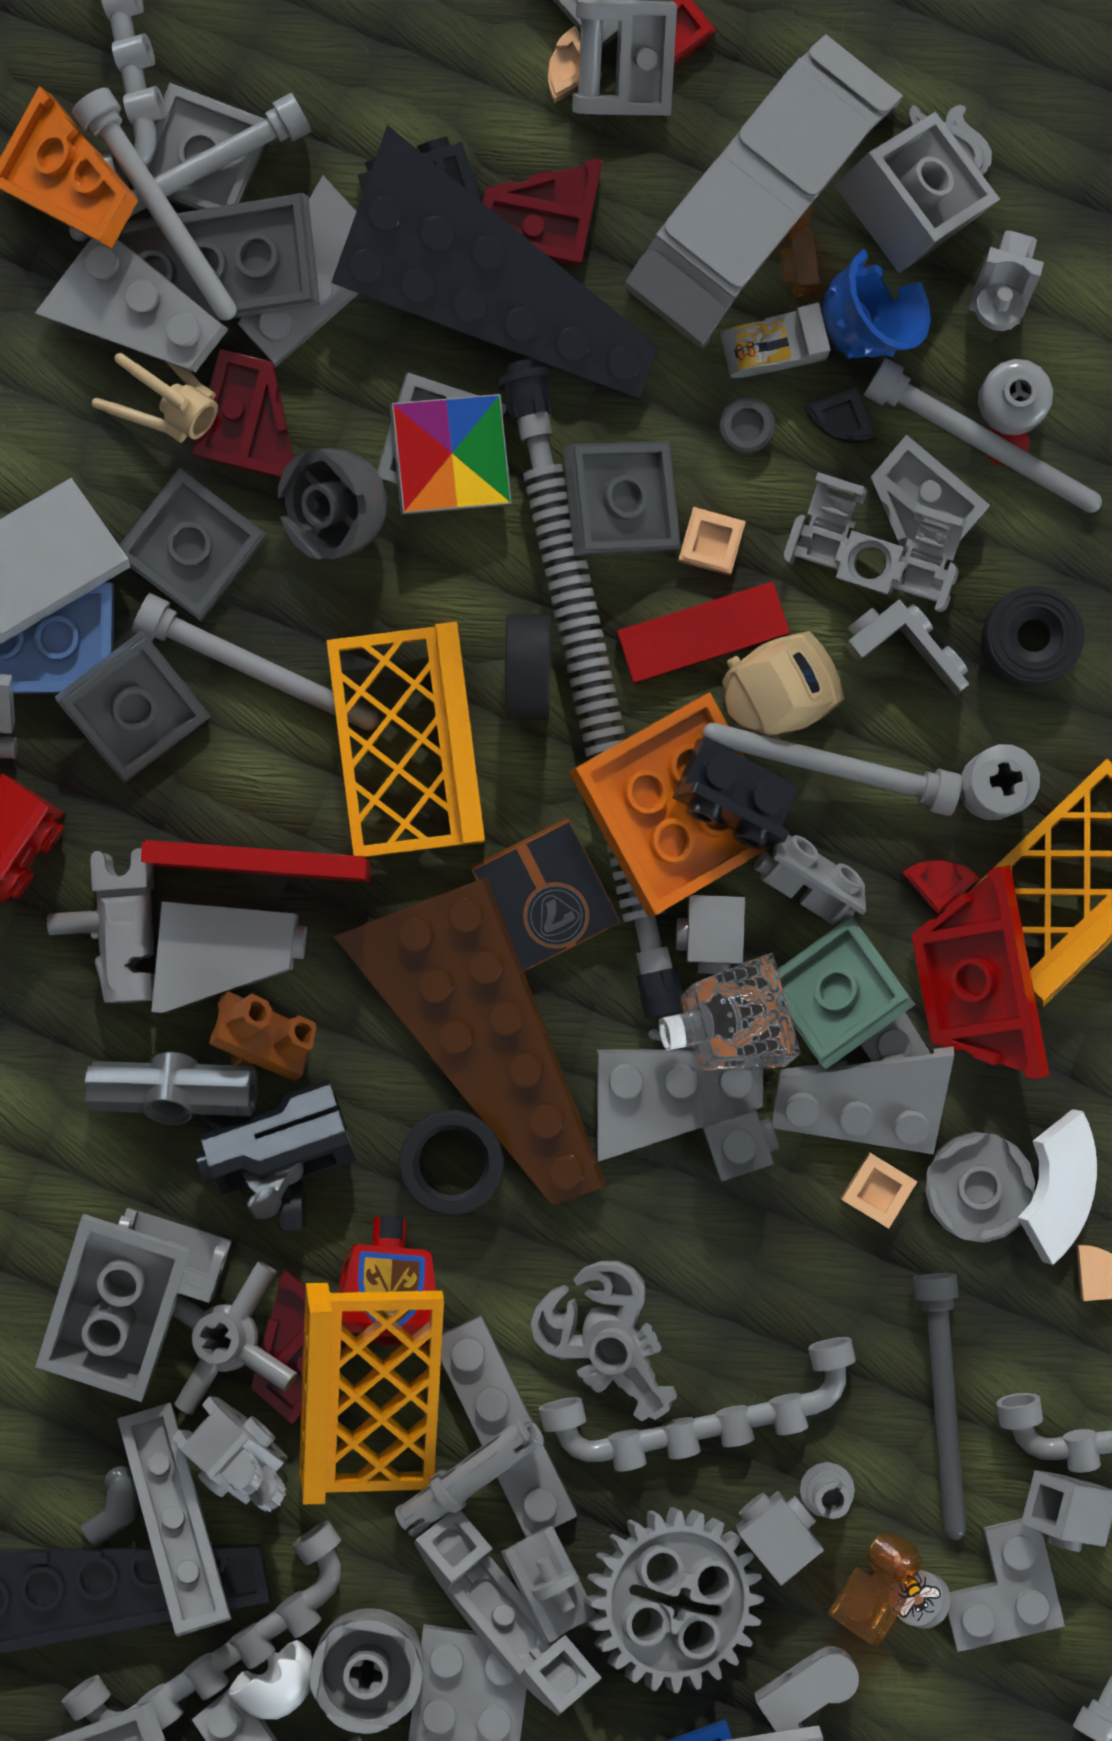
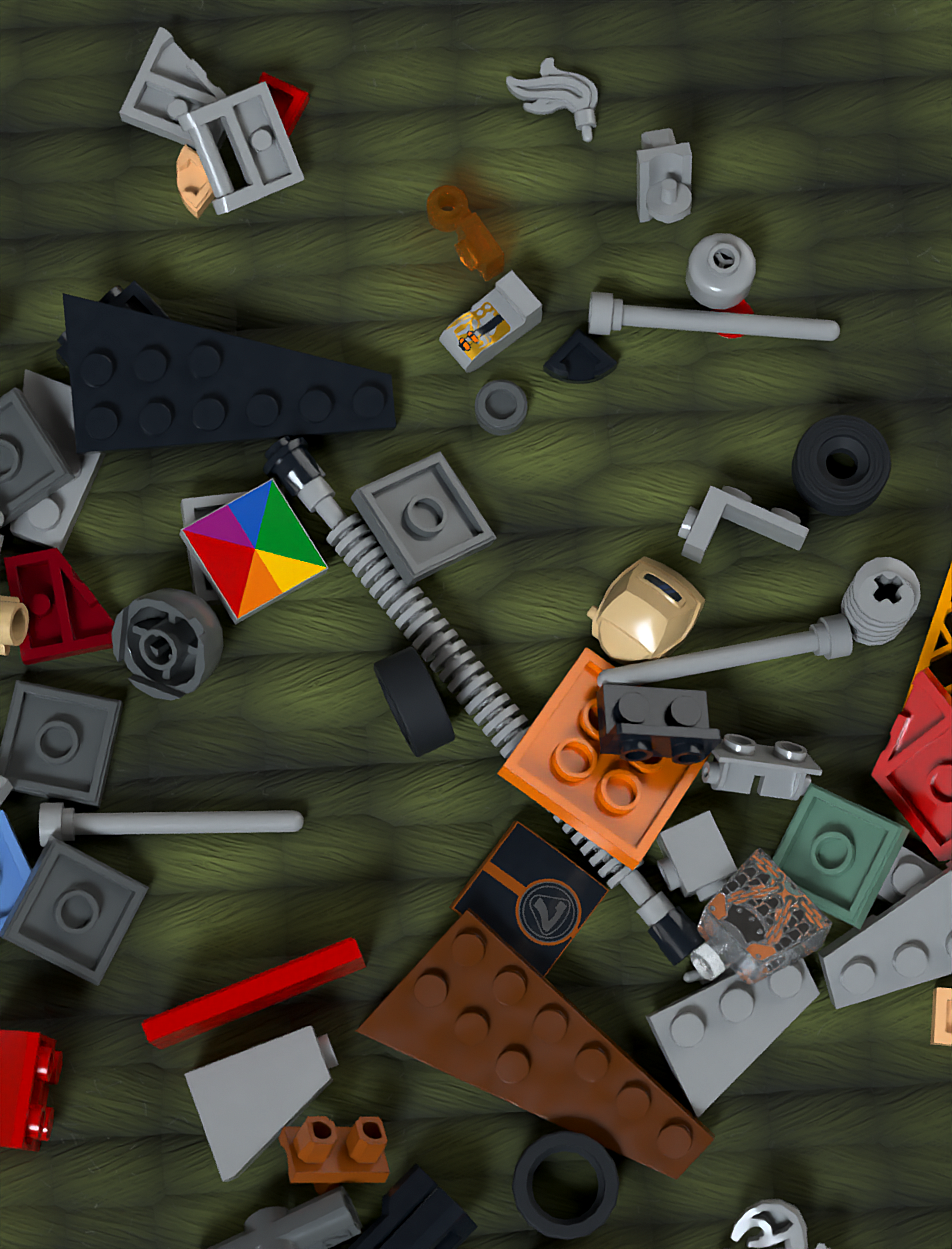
camera: 30 degrees left, 10 degrees down
light grey piece [47,848,155,1003] -> none
light orange fence [326,622,485,857] -> none
dark red wing [482,159,602,267] -> none
red tile [617,581,790,684] -> none
light grey windscreen [625,34,903,350] -> none
light nougat tile [678,507,746,576] -> none
dark grey brick [701,1110,780,1182] -> none
light grey piece [784,472,966,612] -> none
blue helmet [822,248,931,359] -> none
light grey slope [834,111,1000,273] -> none
light grey wing [871,435,990,557] -> none
red tile [901,860,980,915] -> none

